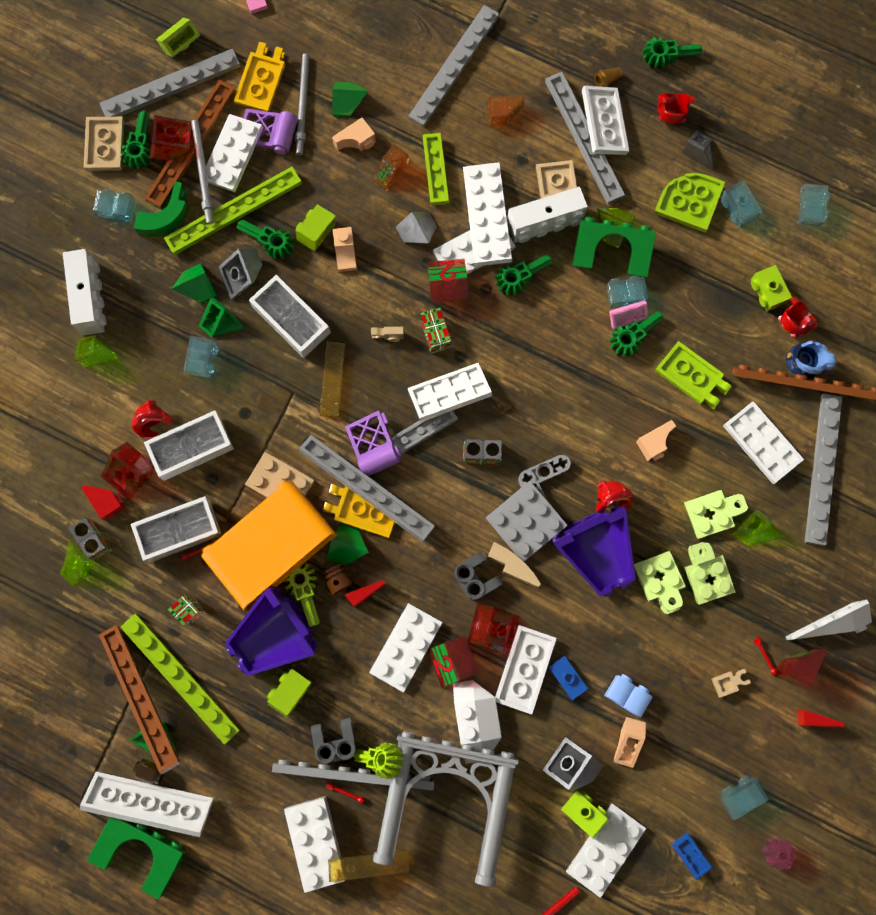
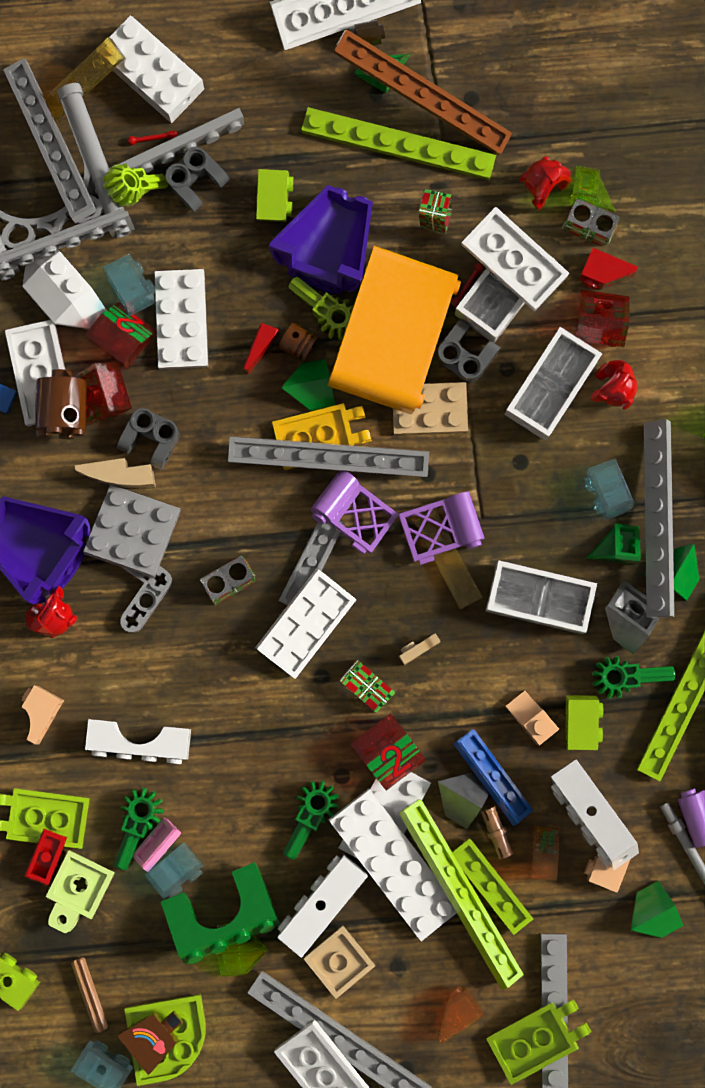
camera: 150 degrees right, 5 degrees up
none -> light grey plate [3,58,97,223]
none -> red slope [24,828,67,885]
none -> reddish brown cylinder [35,369,87,439]
none -> yellowish green plate [46,850,115,933]
none -> medium nougat axle [71,957,108,1033]
none -> white arch [85,719,191,764]
none -> clear light blue brick [103,253,156,316]
none -> reddish brown torso [117,1011,183,1075]
none -> medium lavender piece [398,491,485,565]
none -> lime plate [399,799,524,989]
none -> dark grey piece [437,319,501,383]
none -> blue tile [453,729,533,826]
none -> white plate [461,207,569,311]
none -> medium nougat pin [480,806,514,859]
none -> lime tile [486,999,592,1085]
none -> red helmet [520,156,572,211]
none -> white brick [551,760,639,870]
none -> light grey plate [644,419,674,619]

